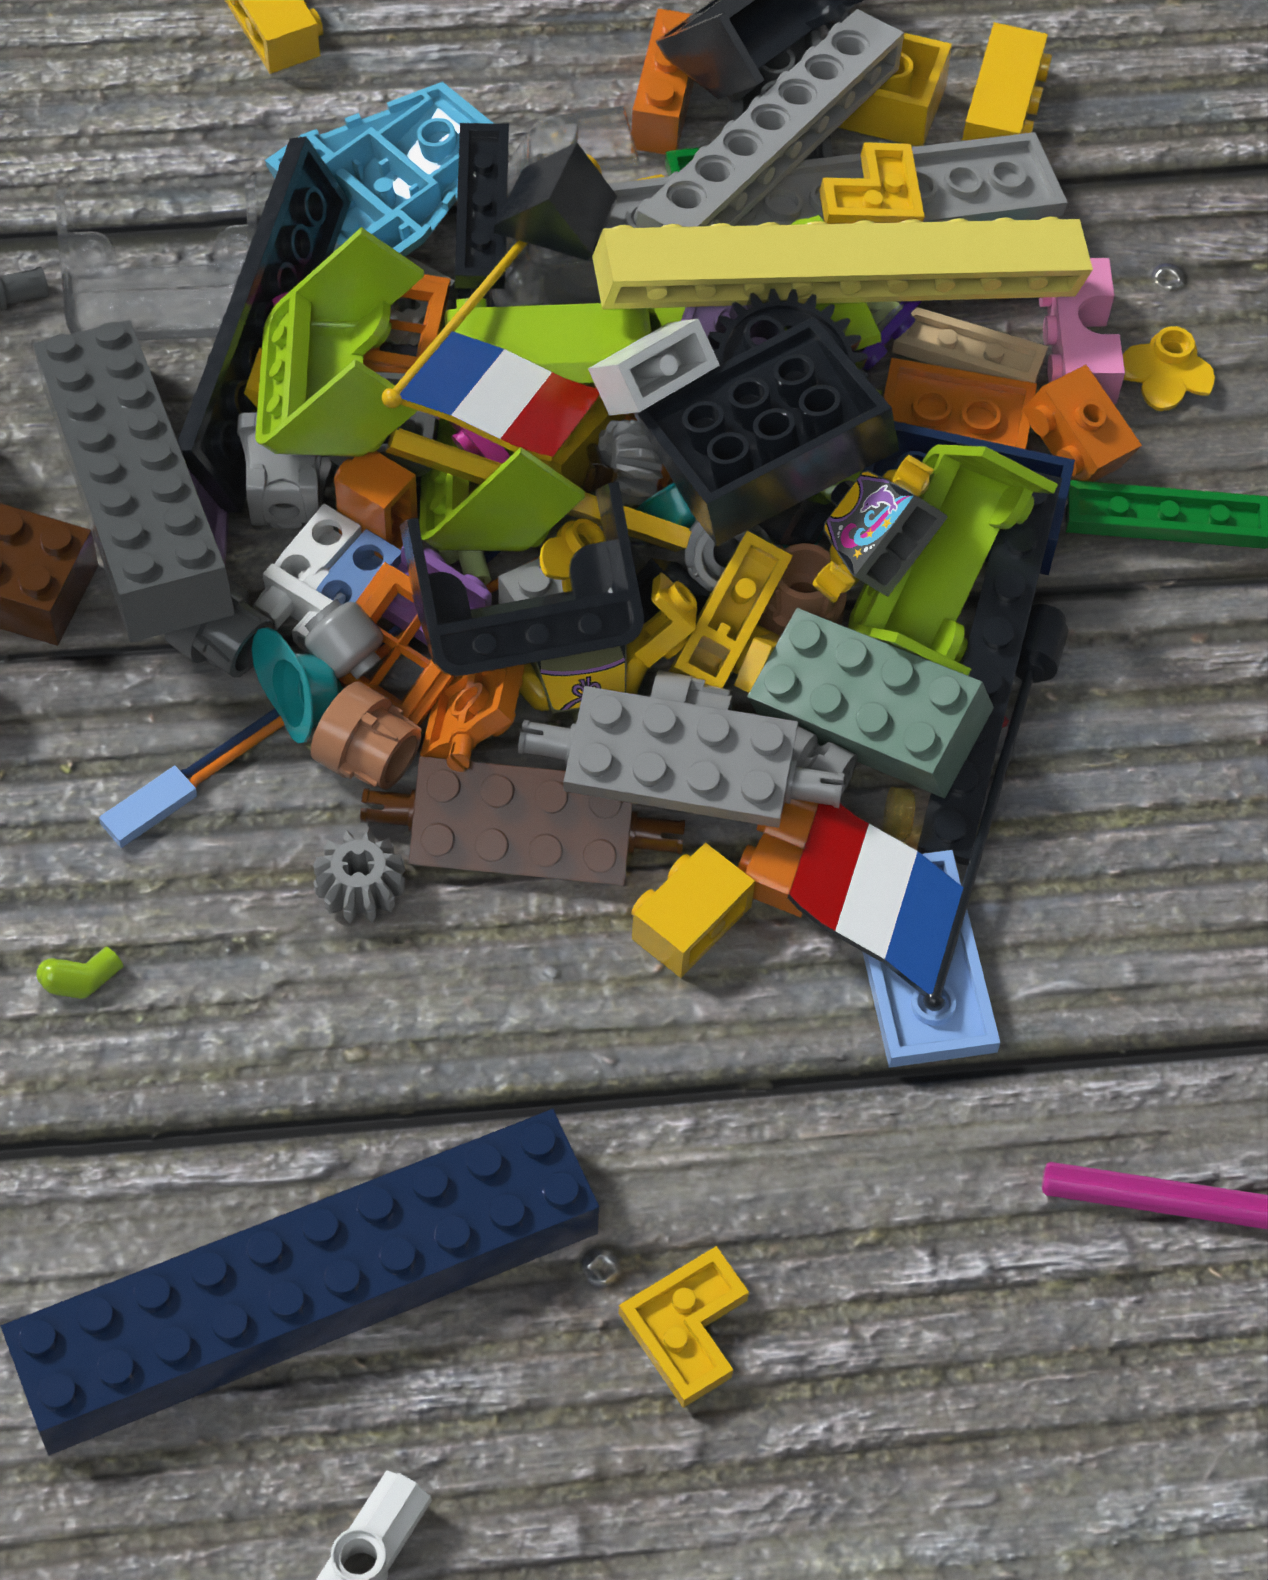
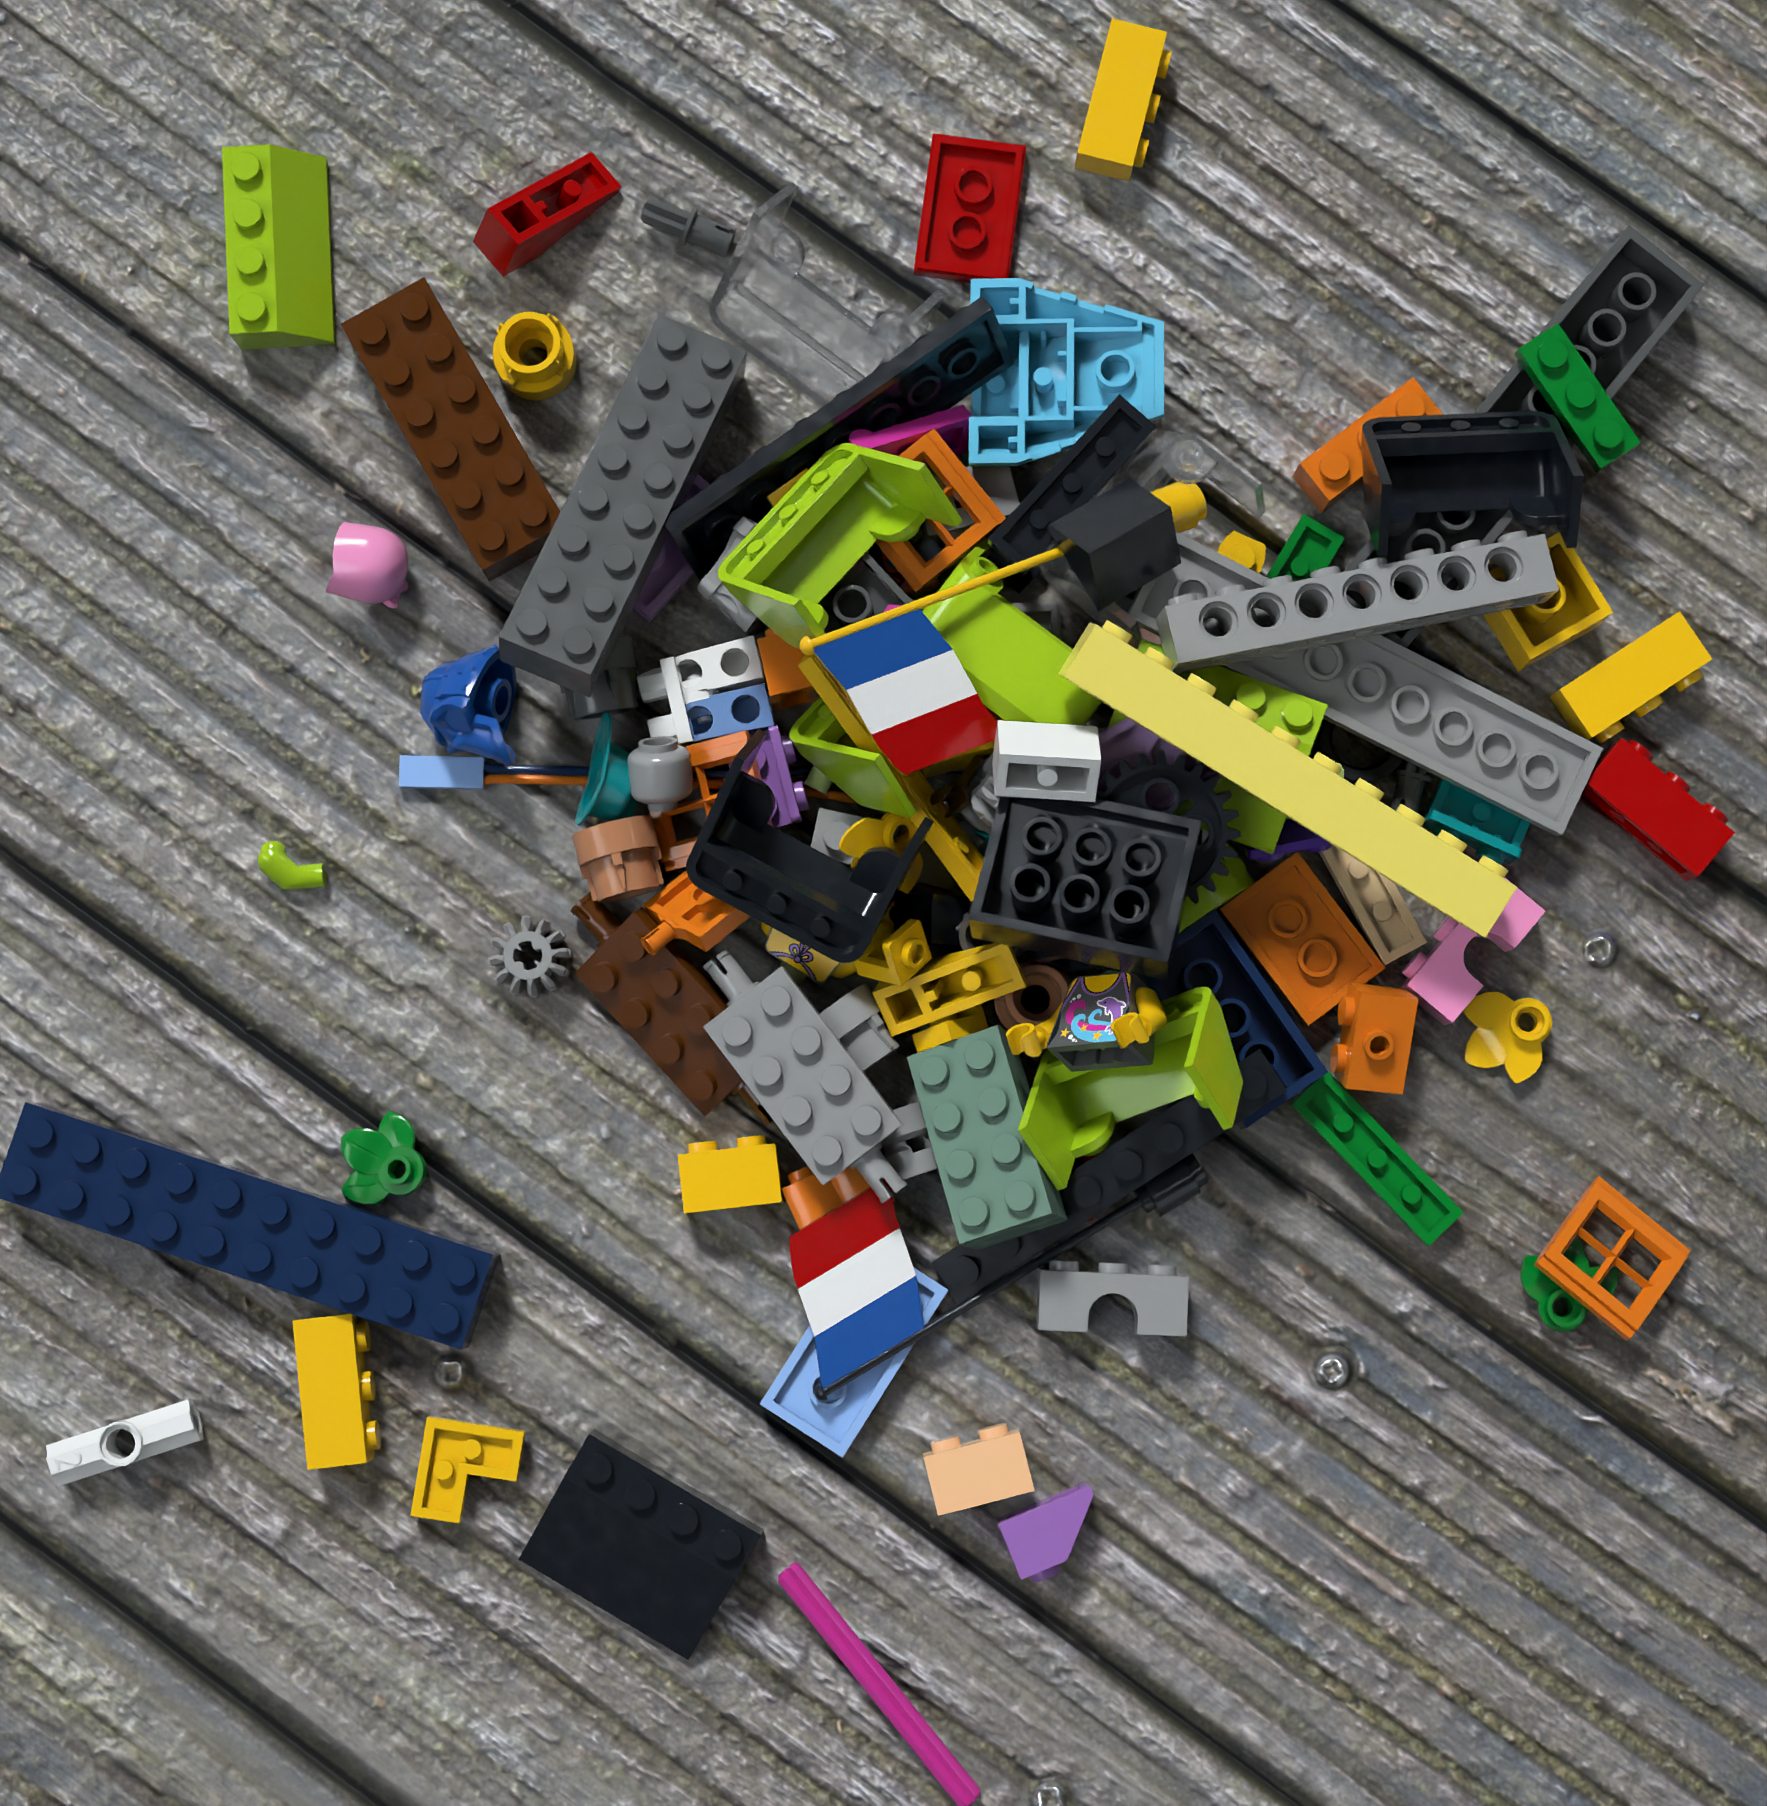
camera: 45 degrees right, 25 degrees up
yellow plate [819,142,925,224] -> none
clear yellow tile [883,787,915,842] -> none
none -> yellow brick [292,1313,381,1470]
none -> green plate [341,1111,427,1205]
none -> blue head [420,645,517,767]
none -> black slope [518,1429,763,1660]
none -> red tile [913,133,1026,283]
none -> light nougat brick [923,1423,1035,1516]
none -> medium lavender slope [996,1481,1094,1583]
none -> light grey arch [1036,1260,1189,1337]
none -> red brick [1582,738,1735,882]

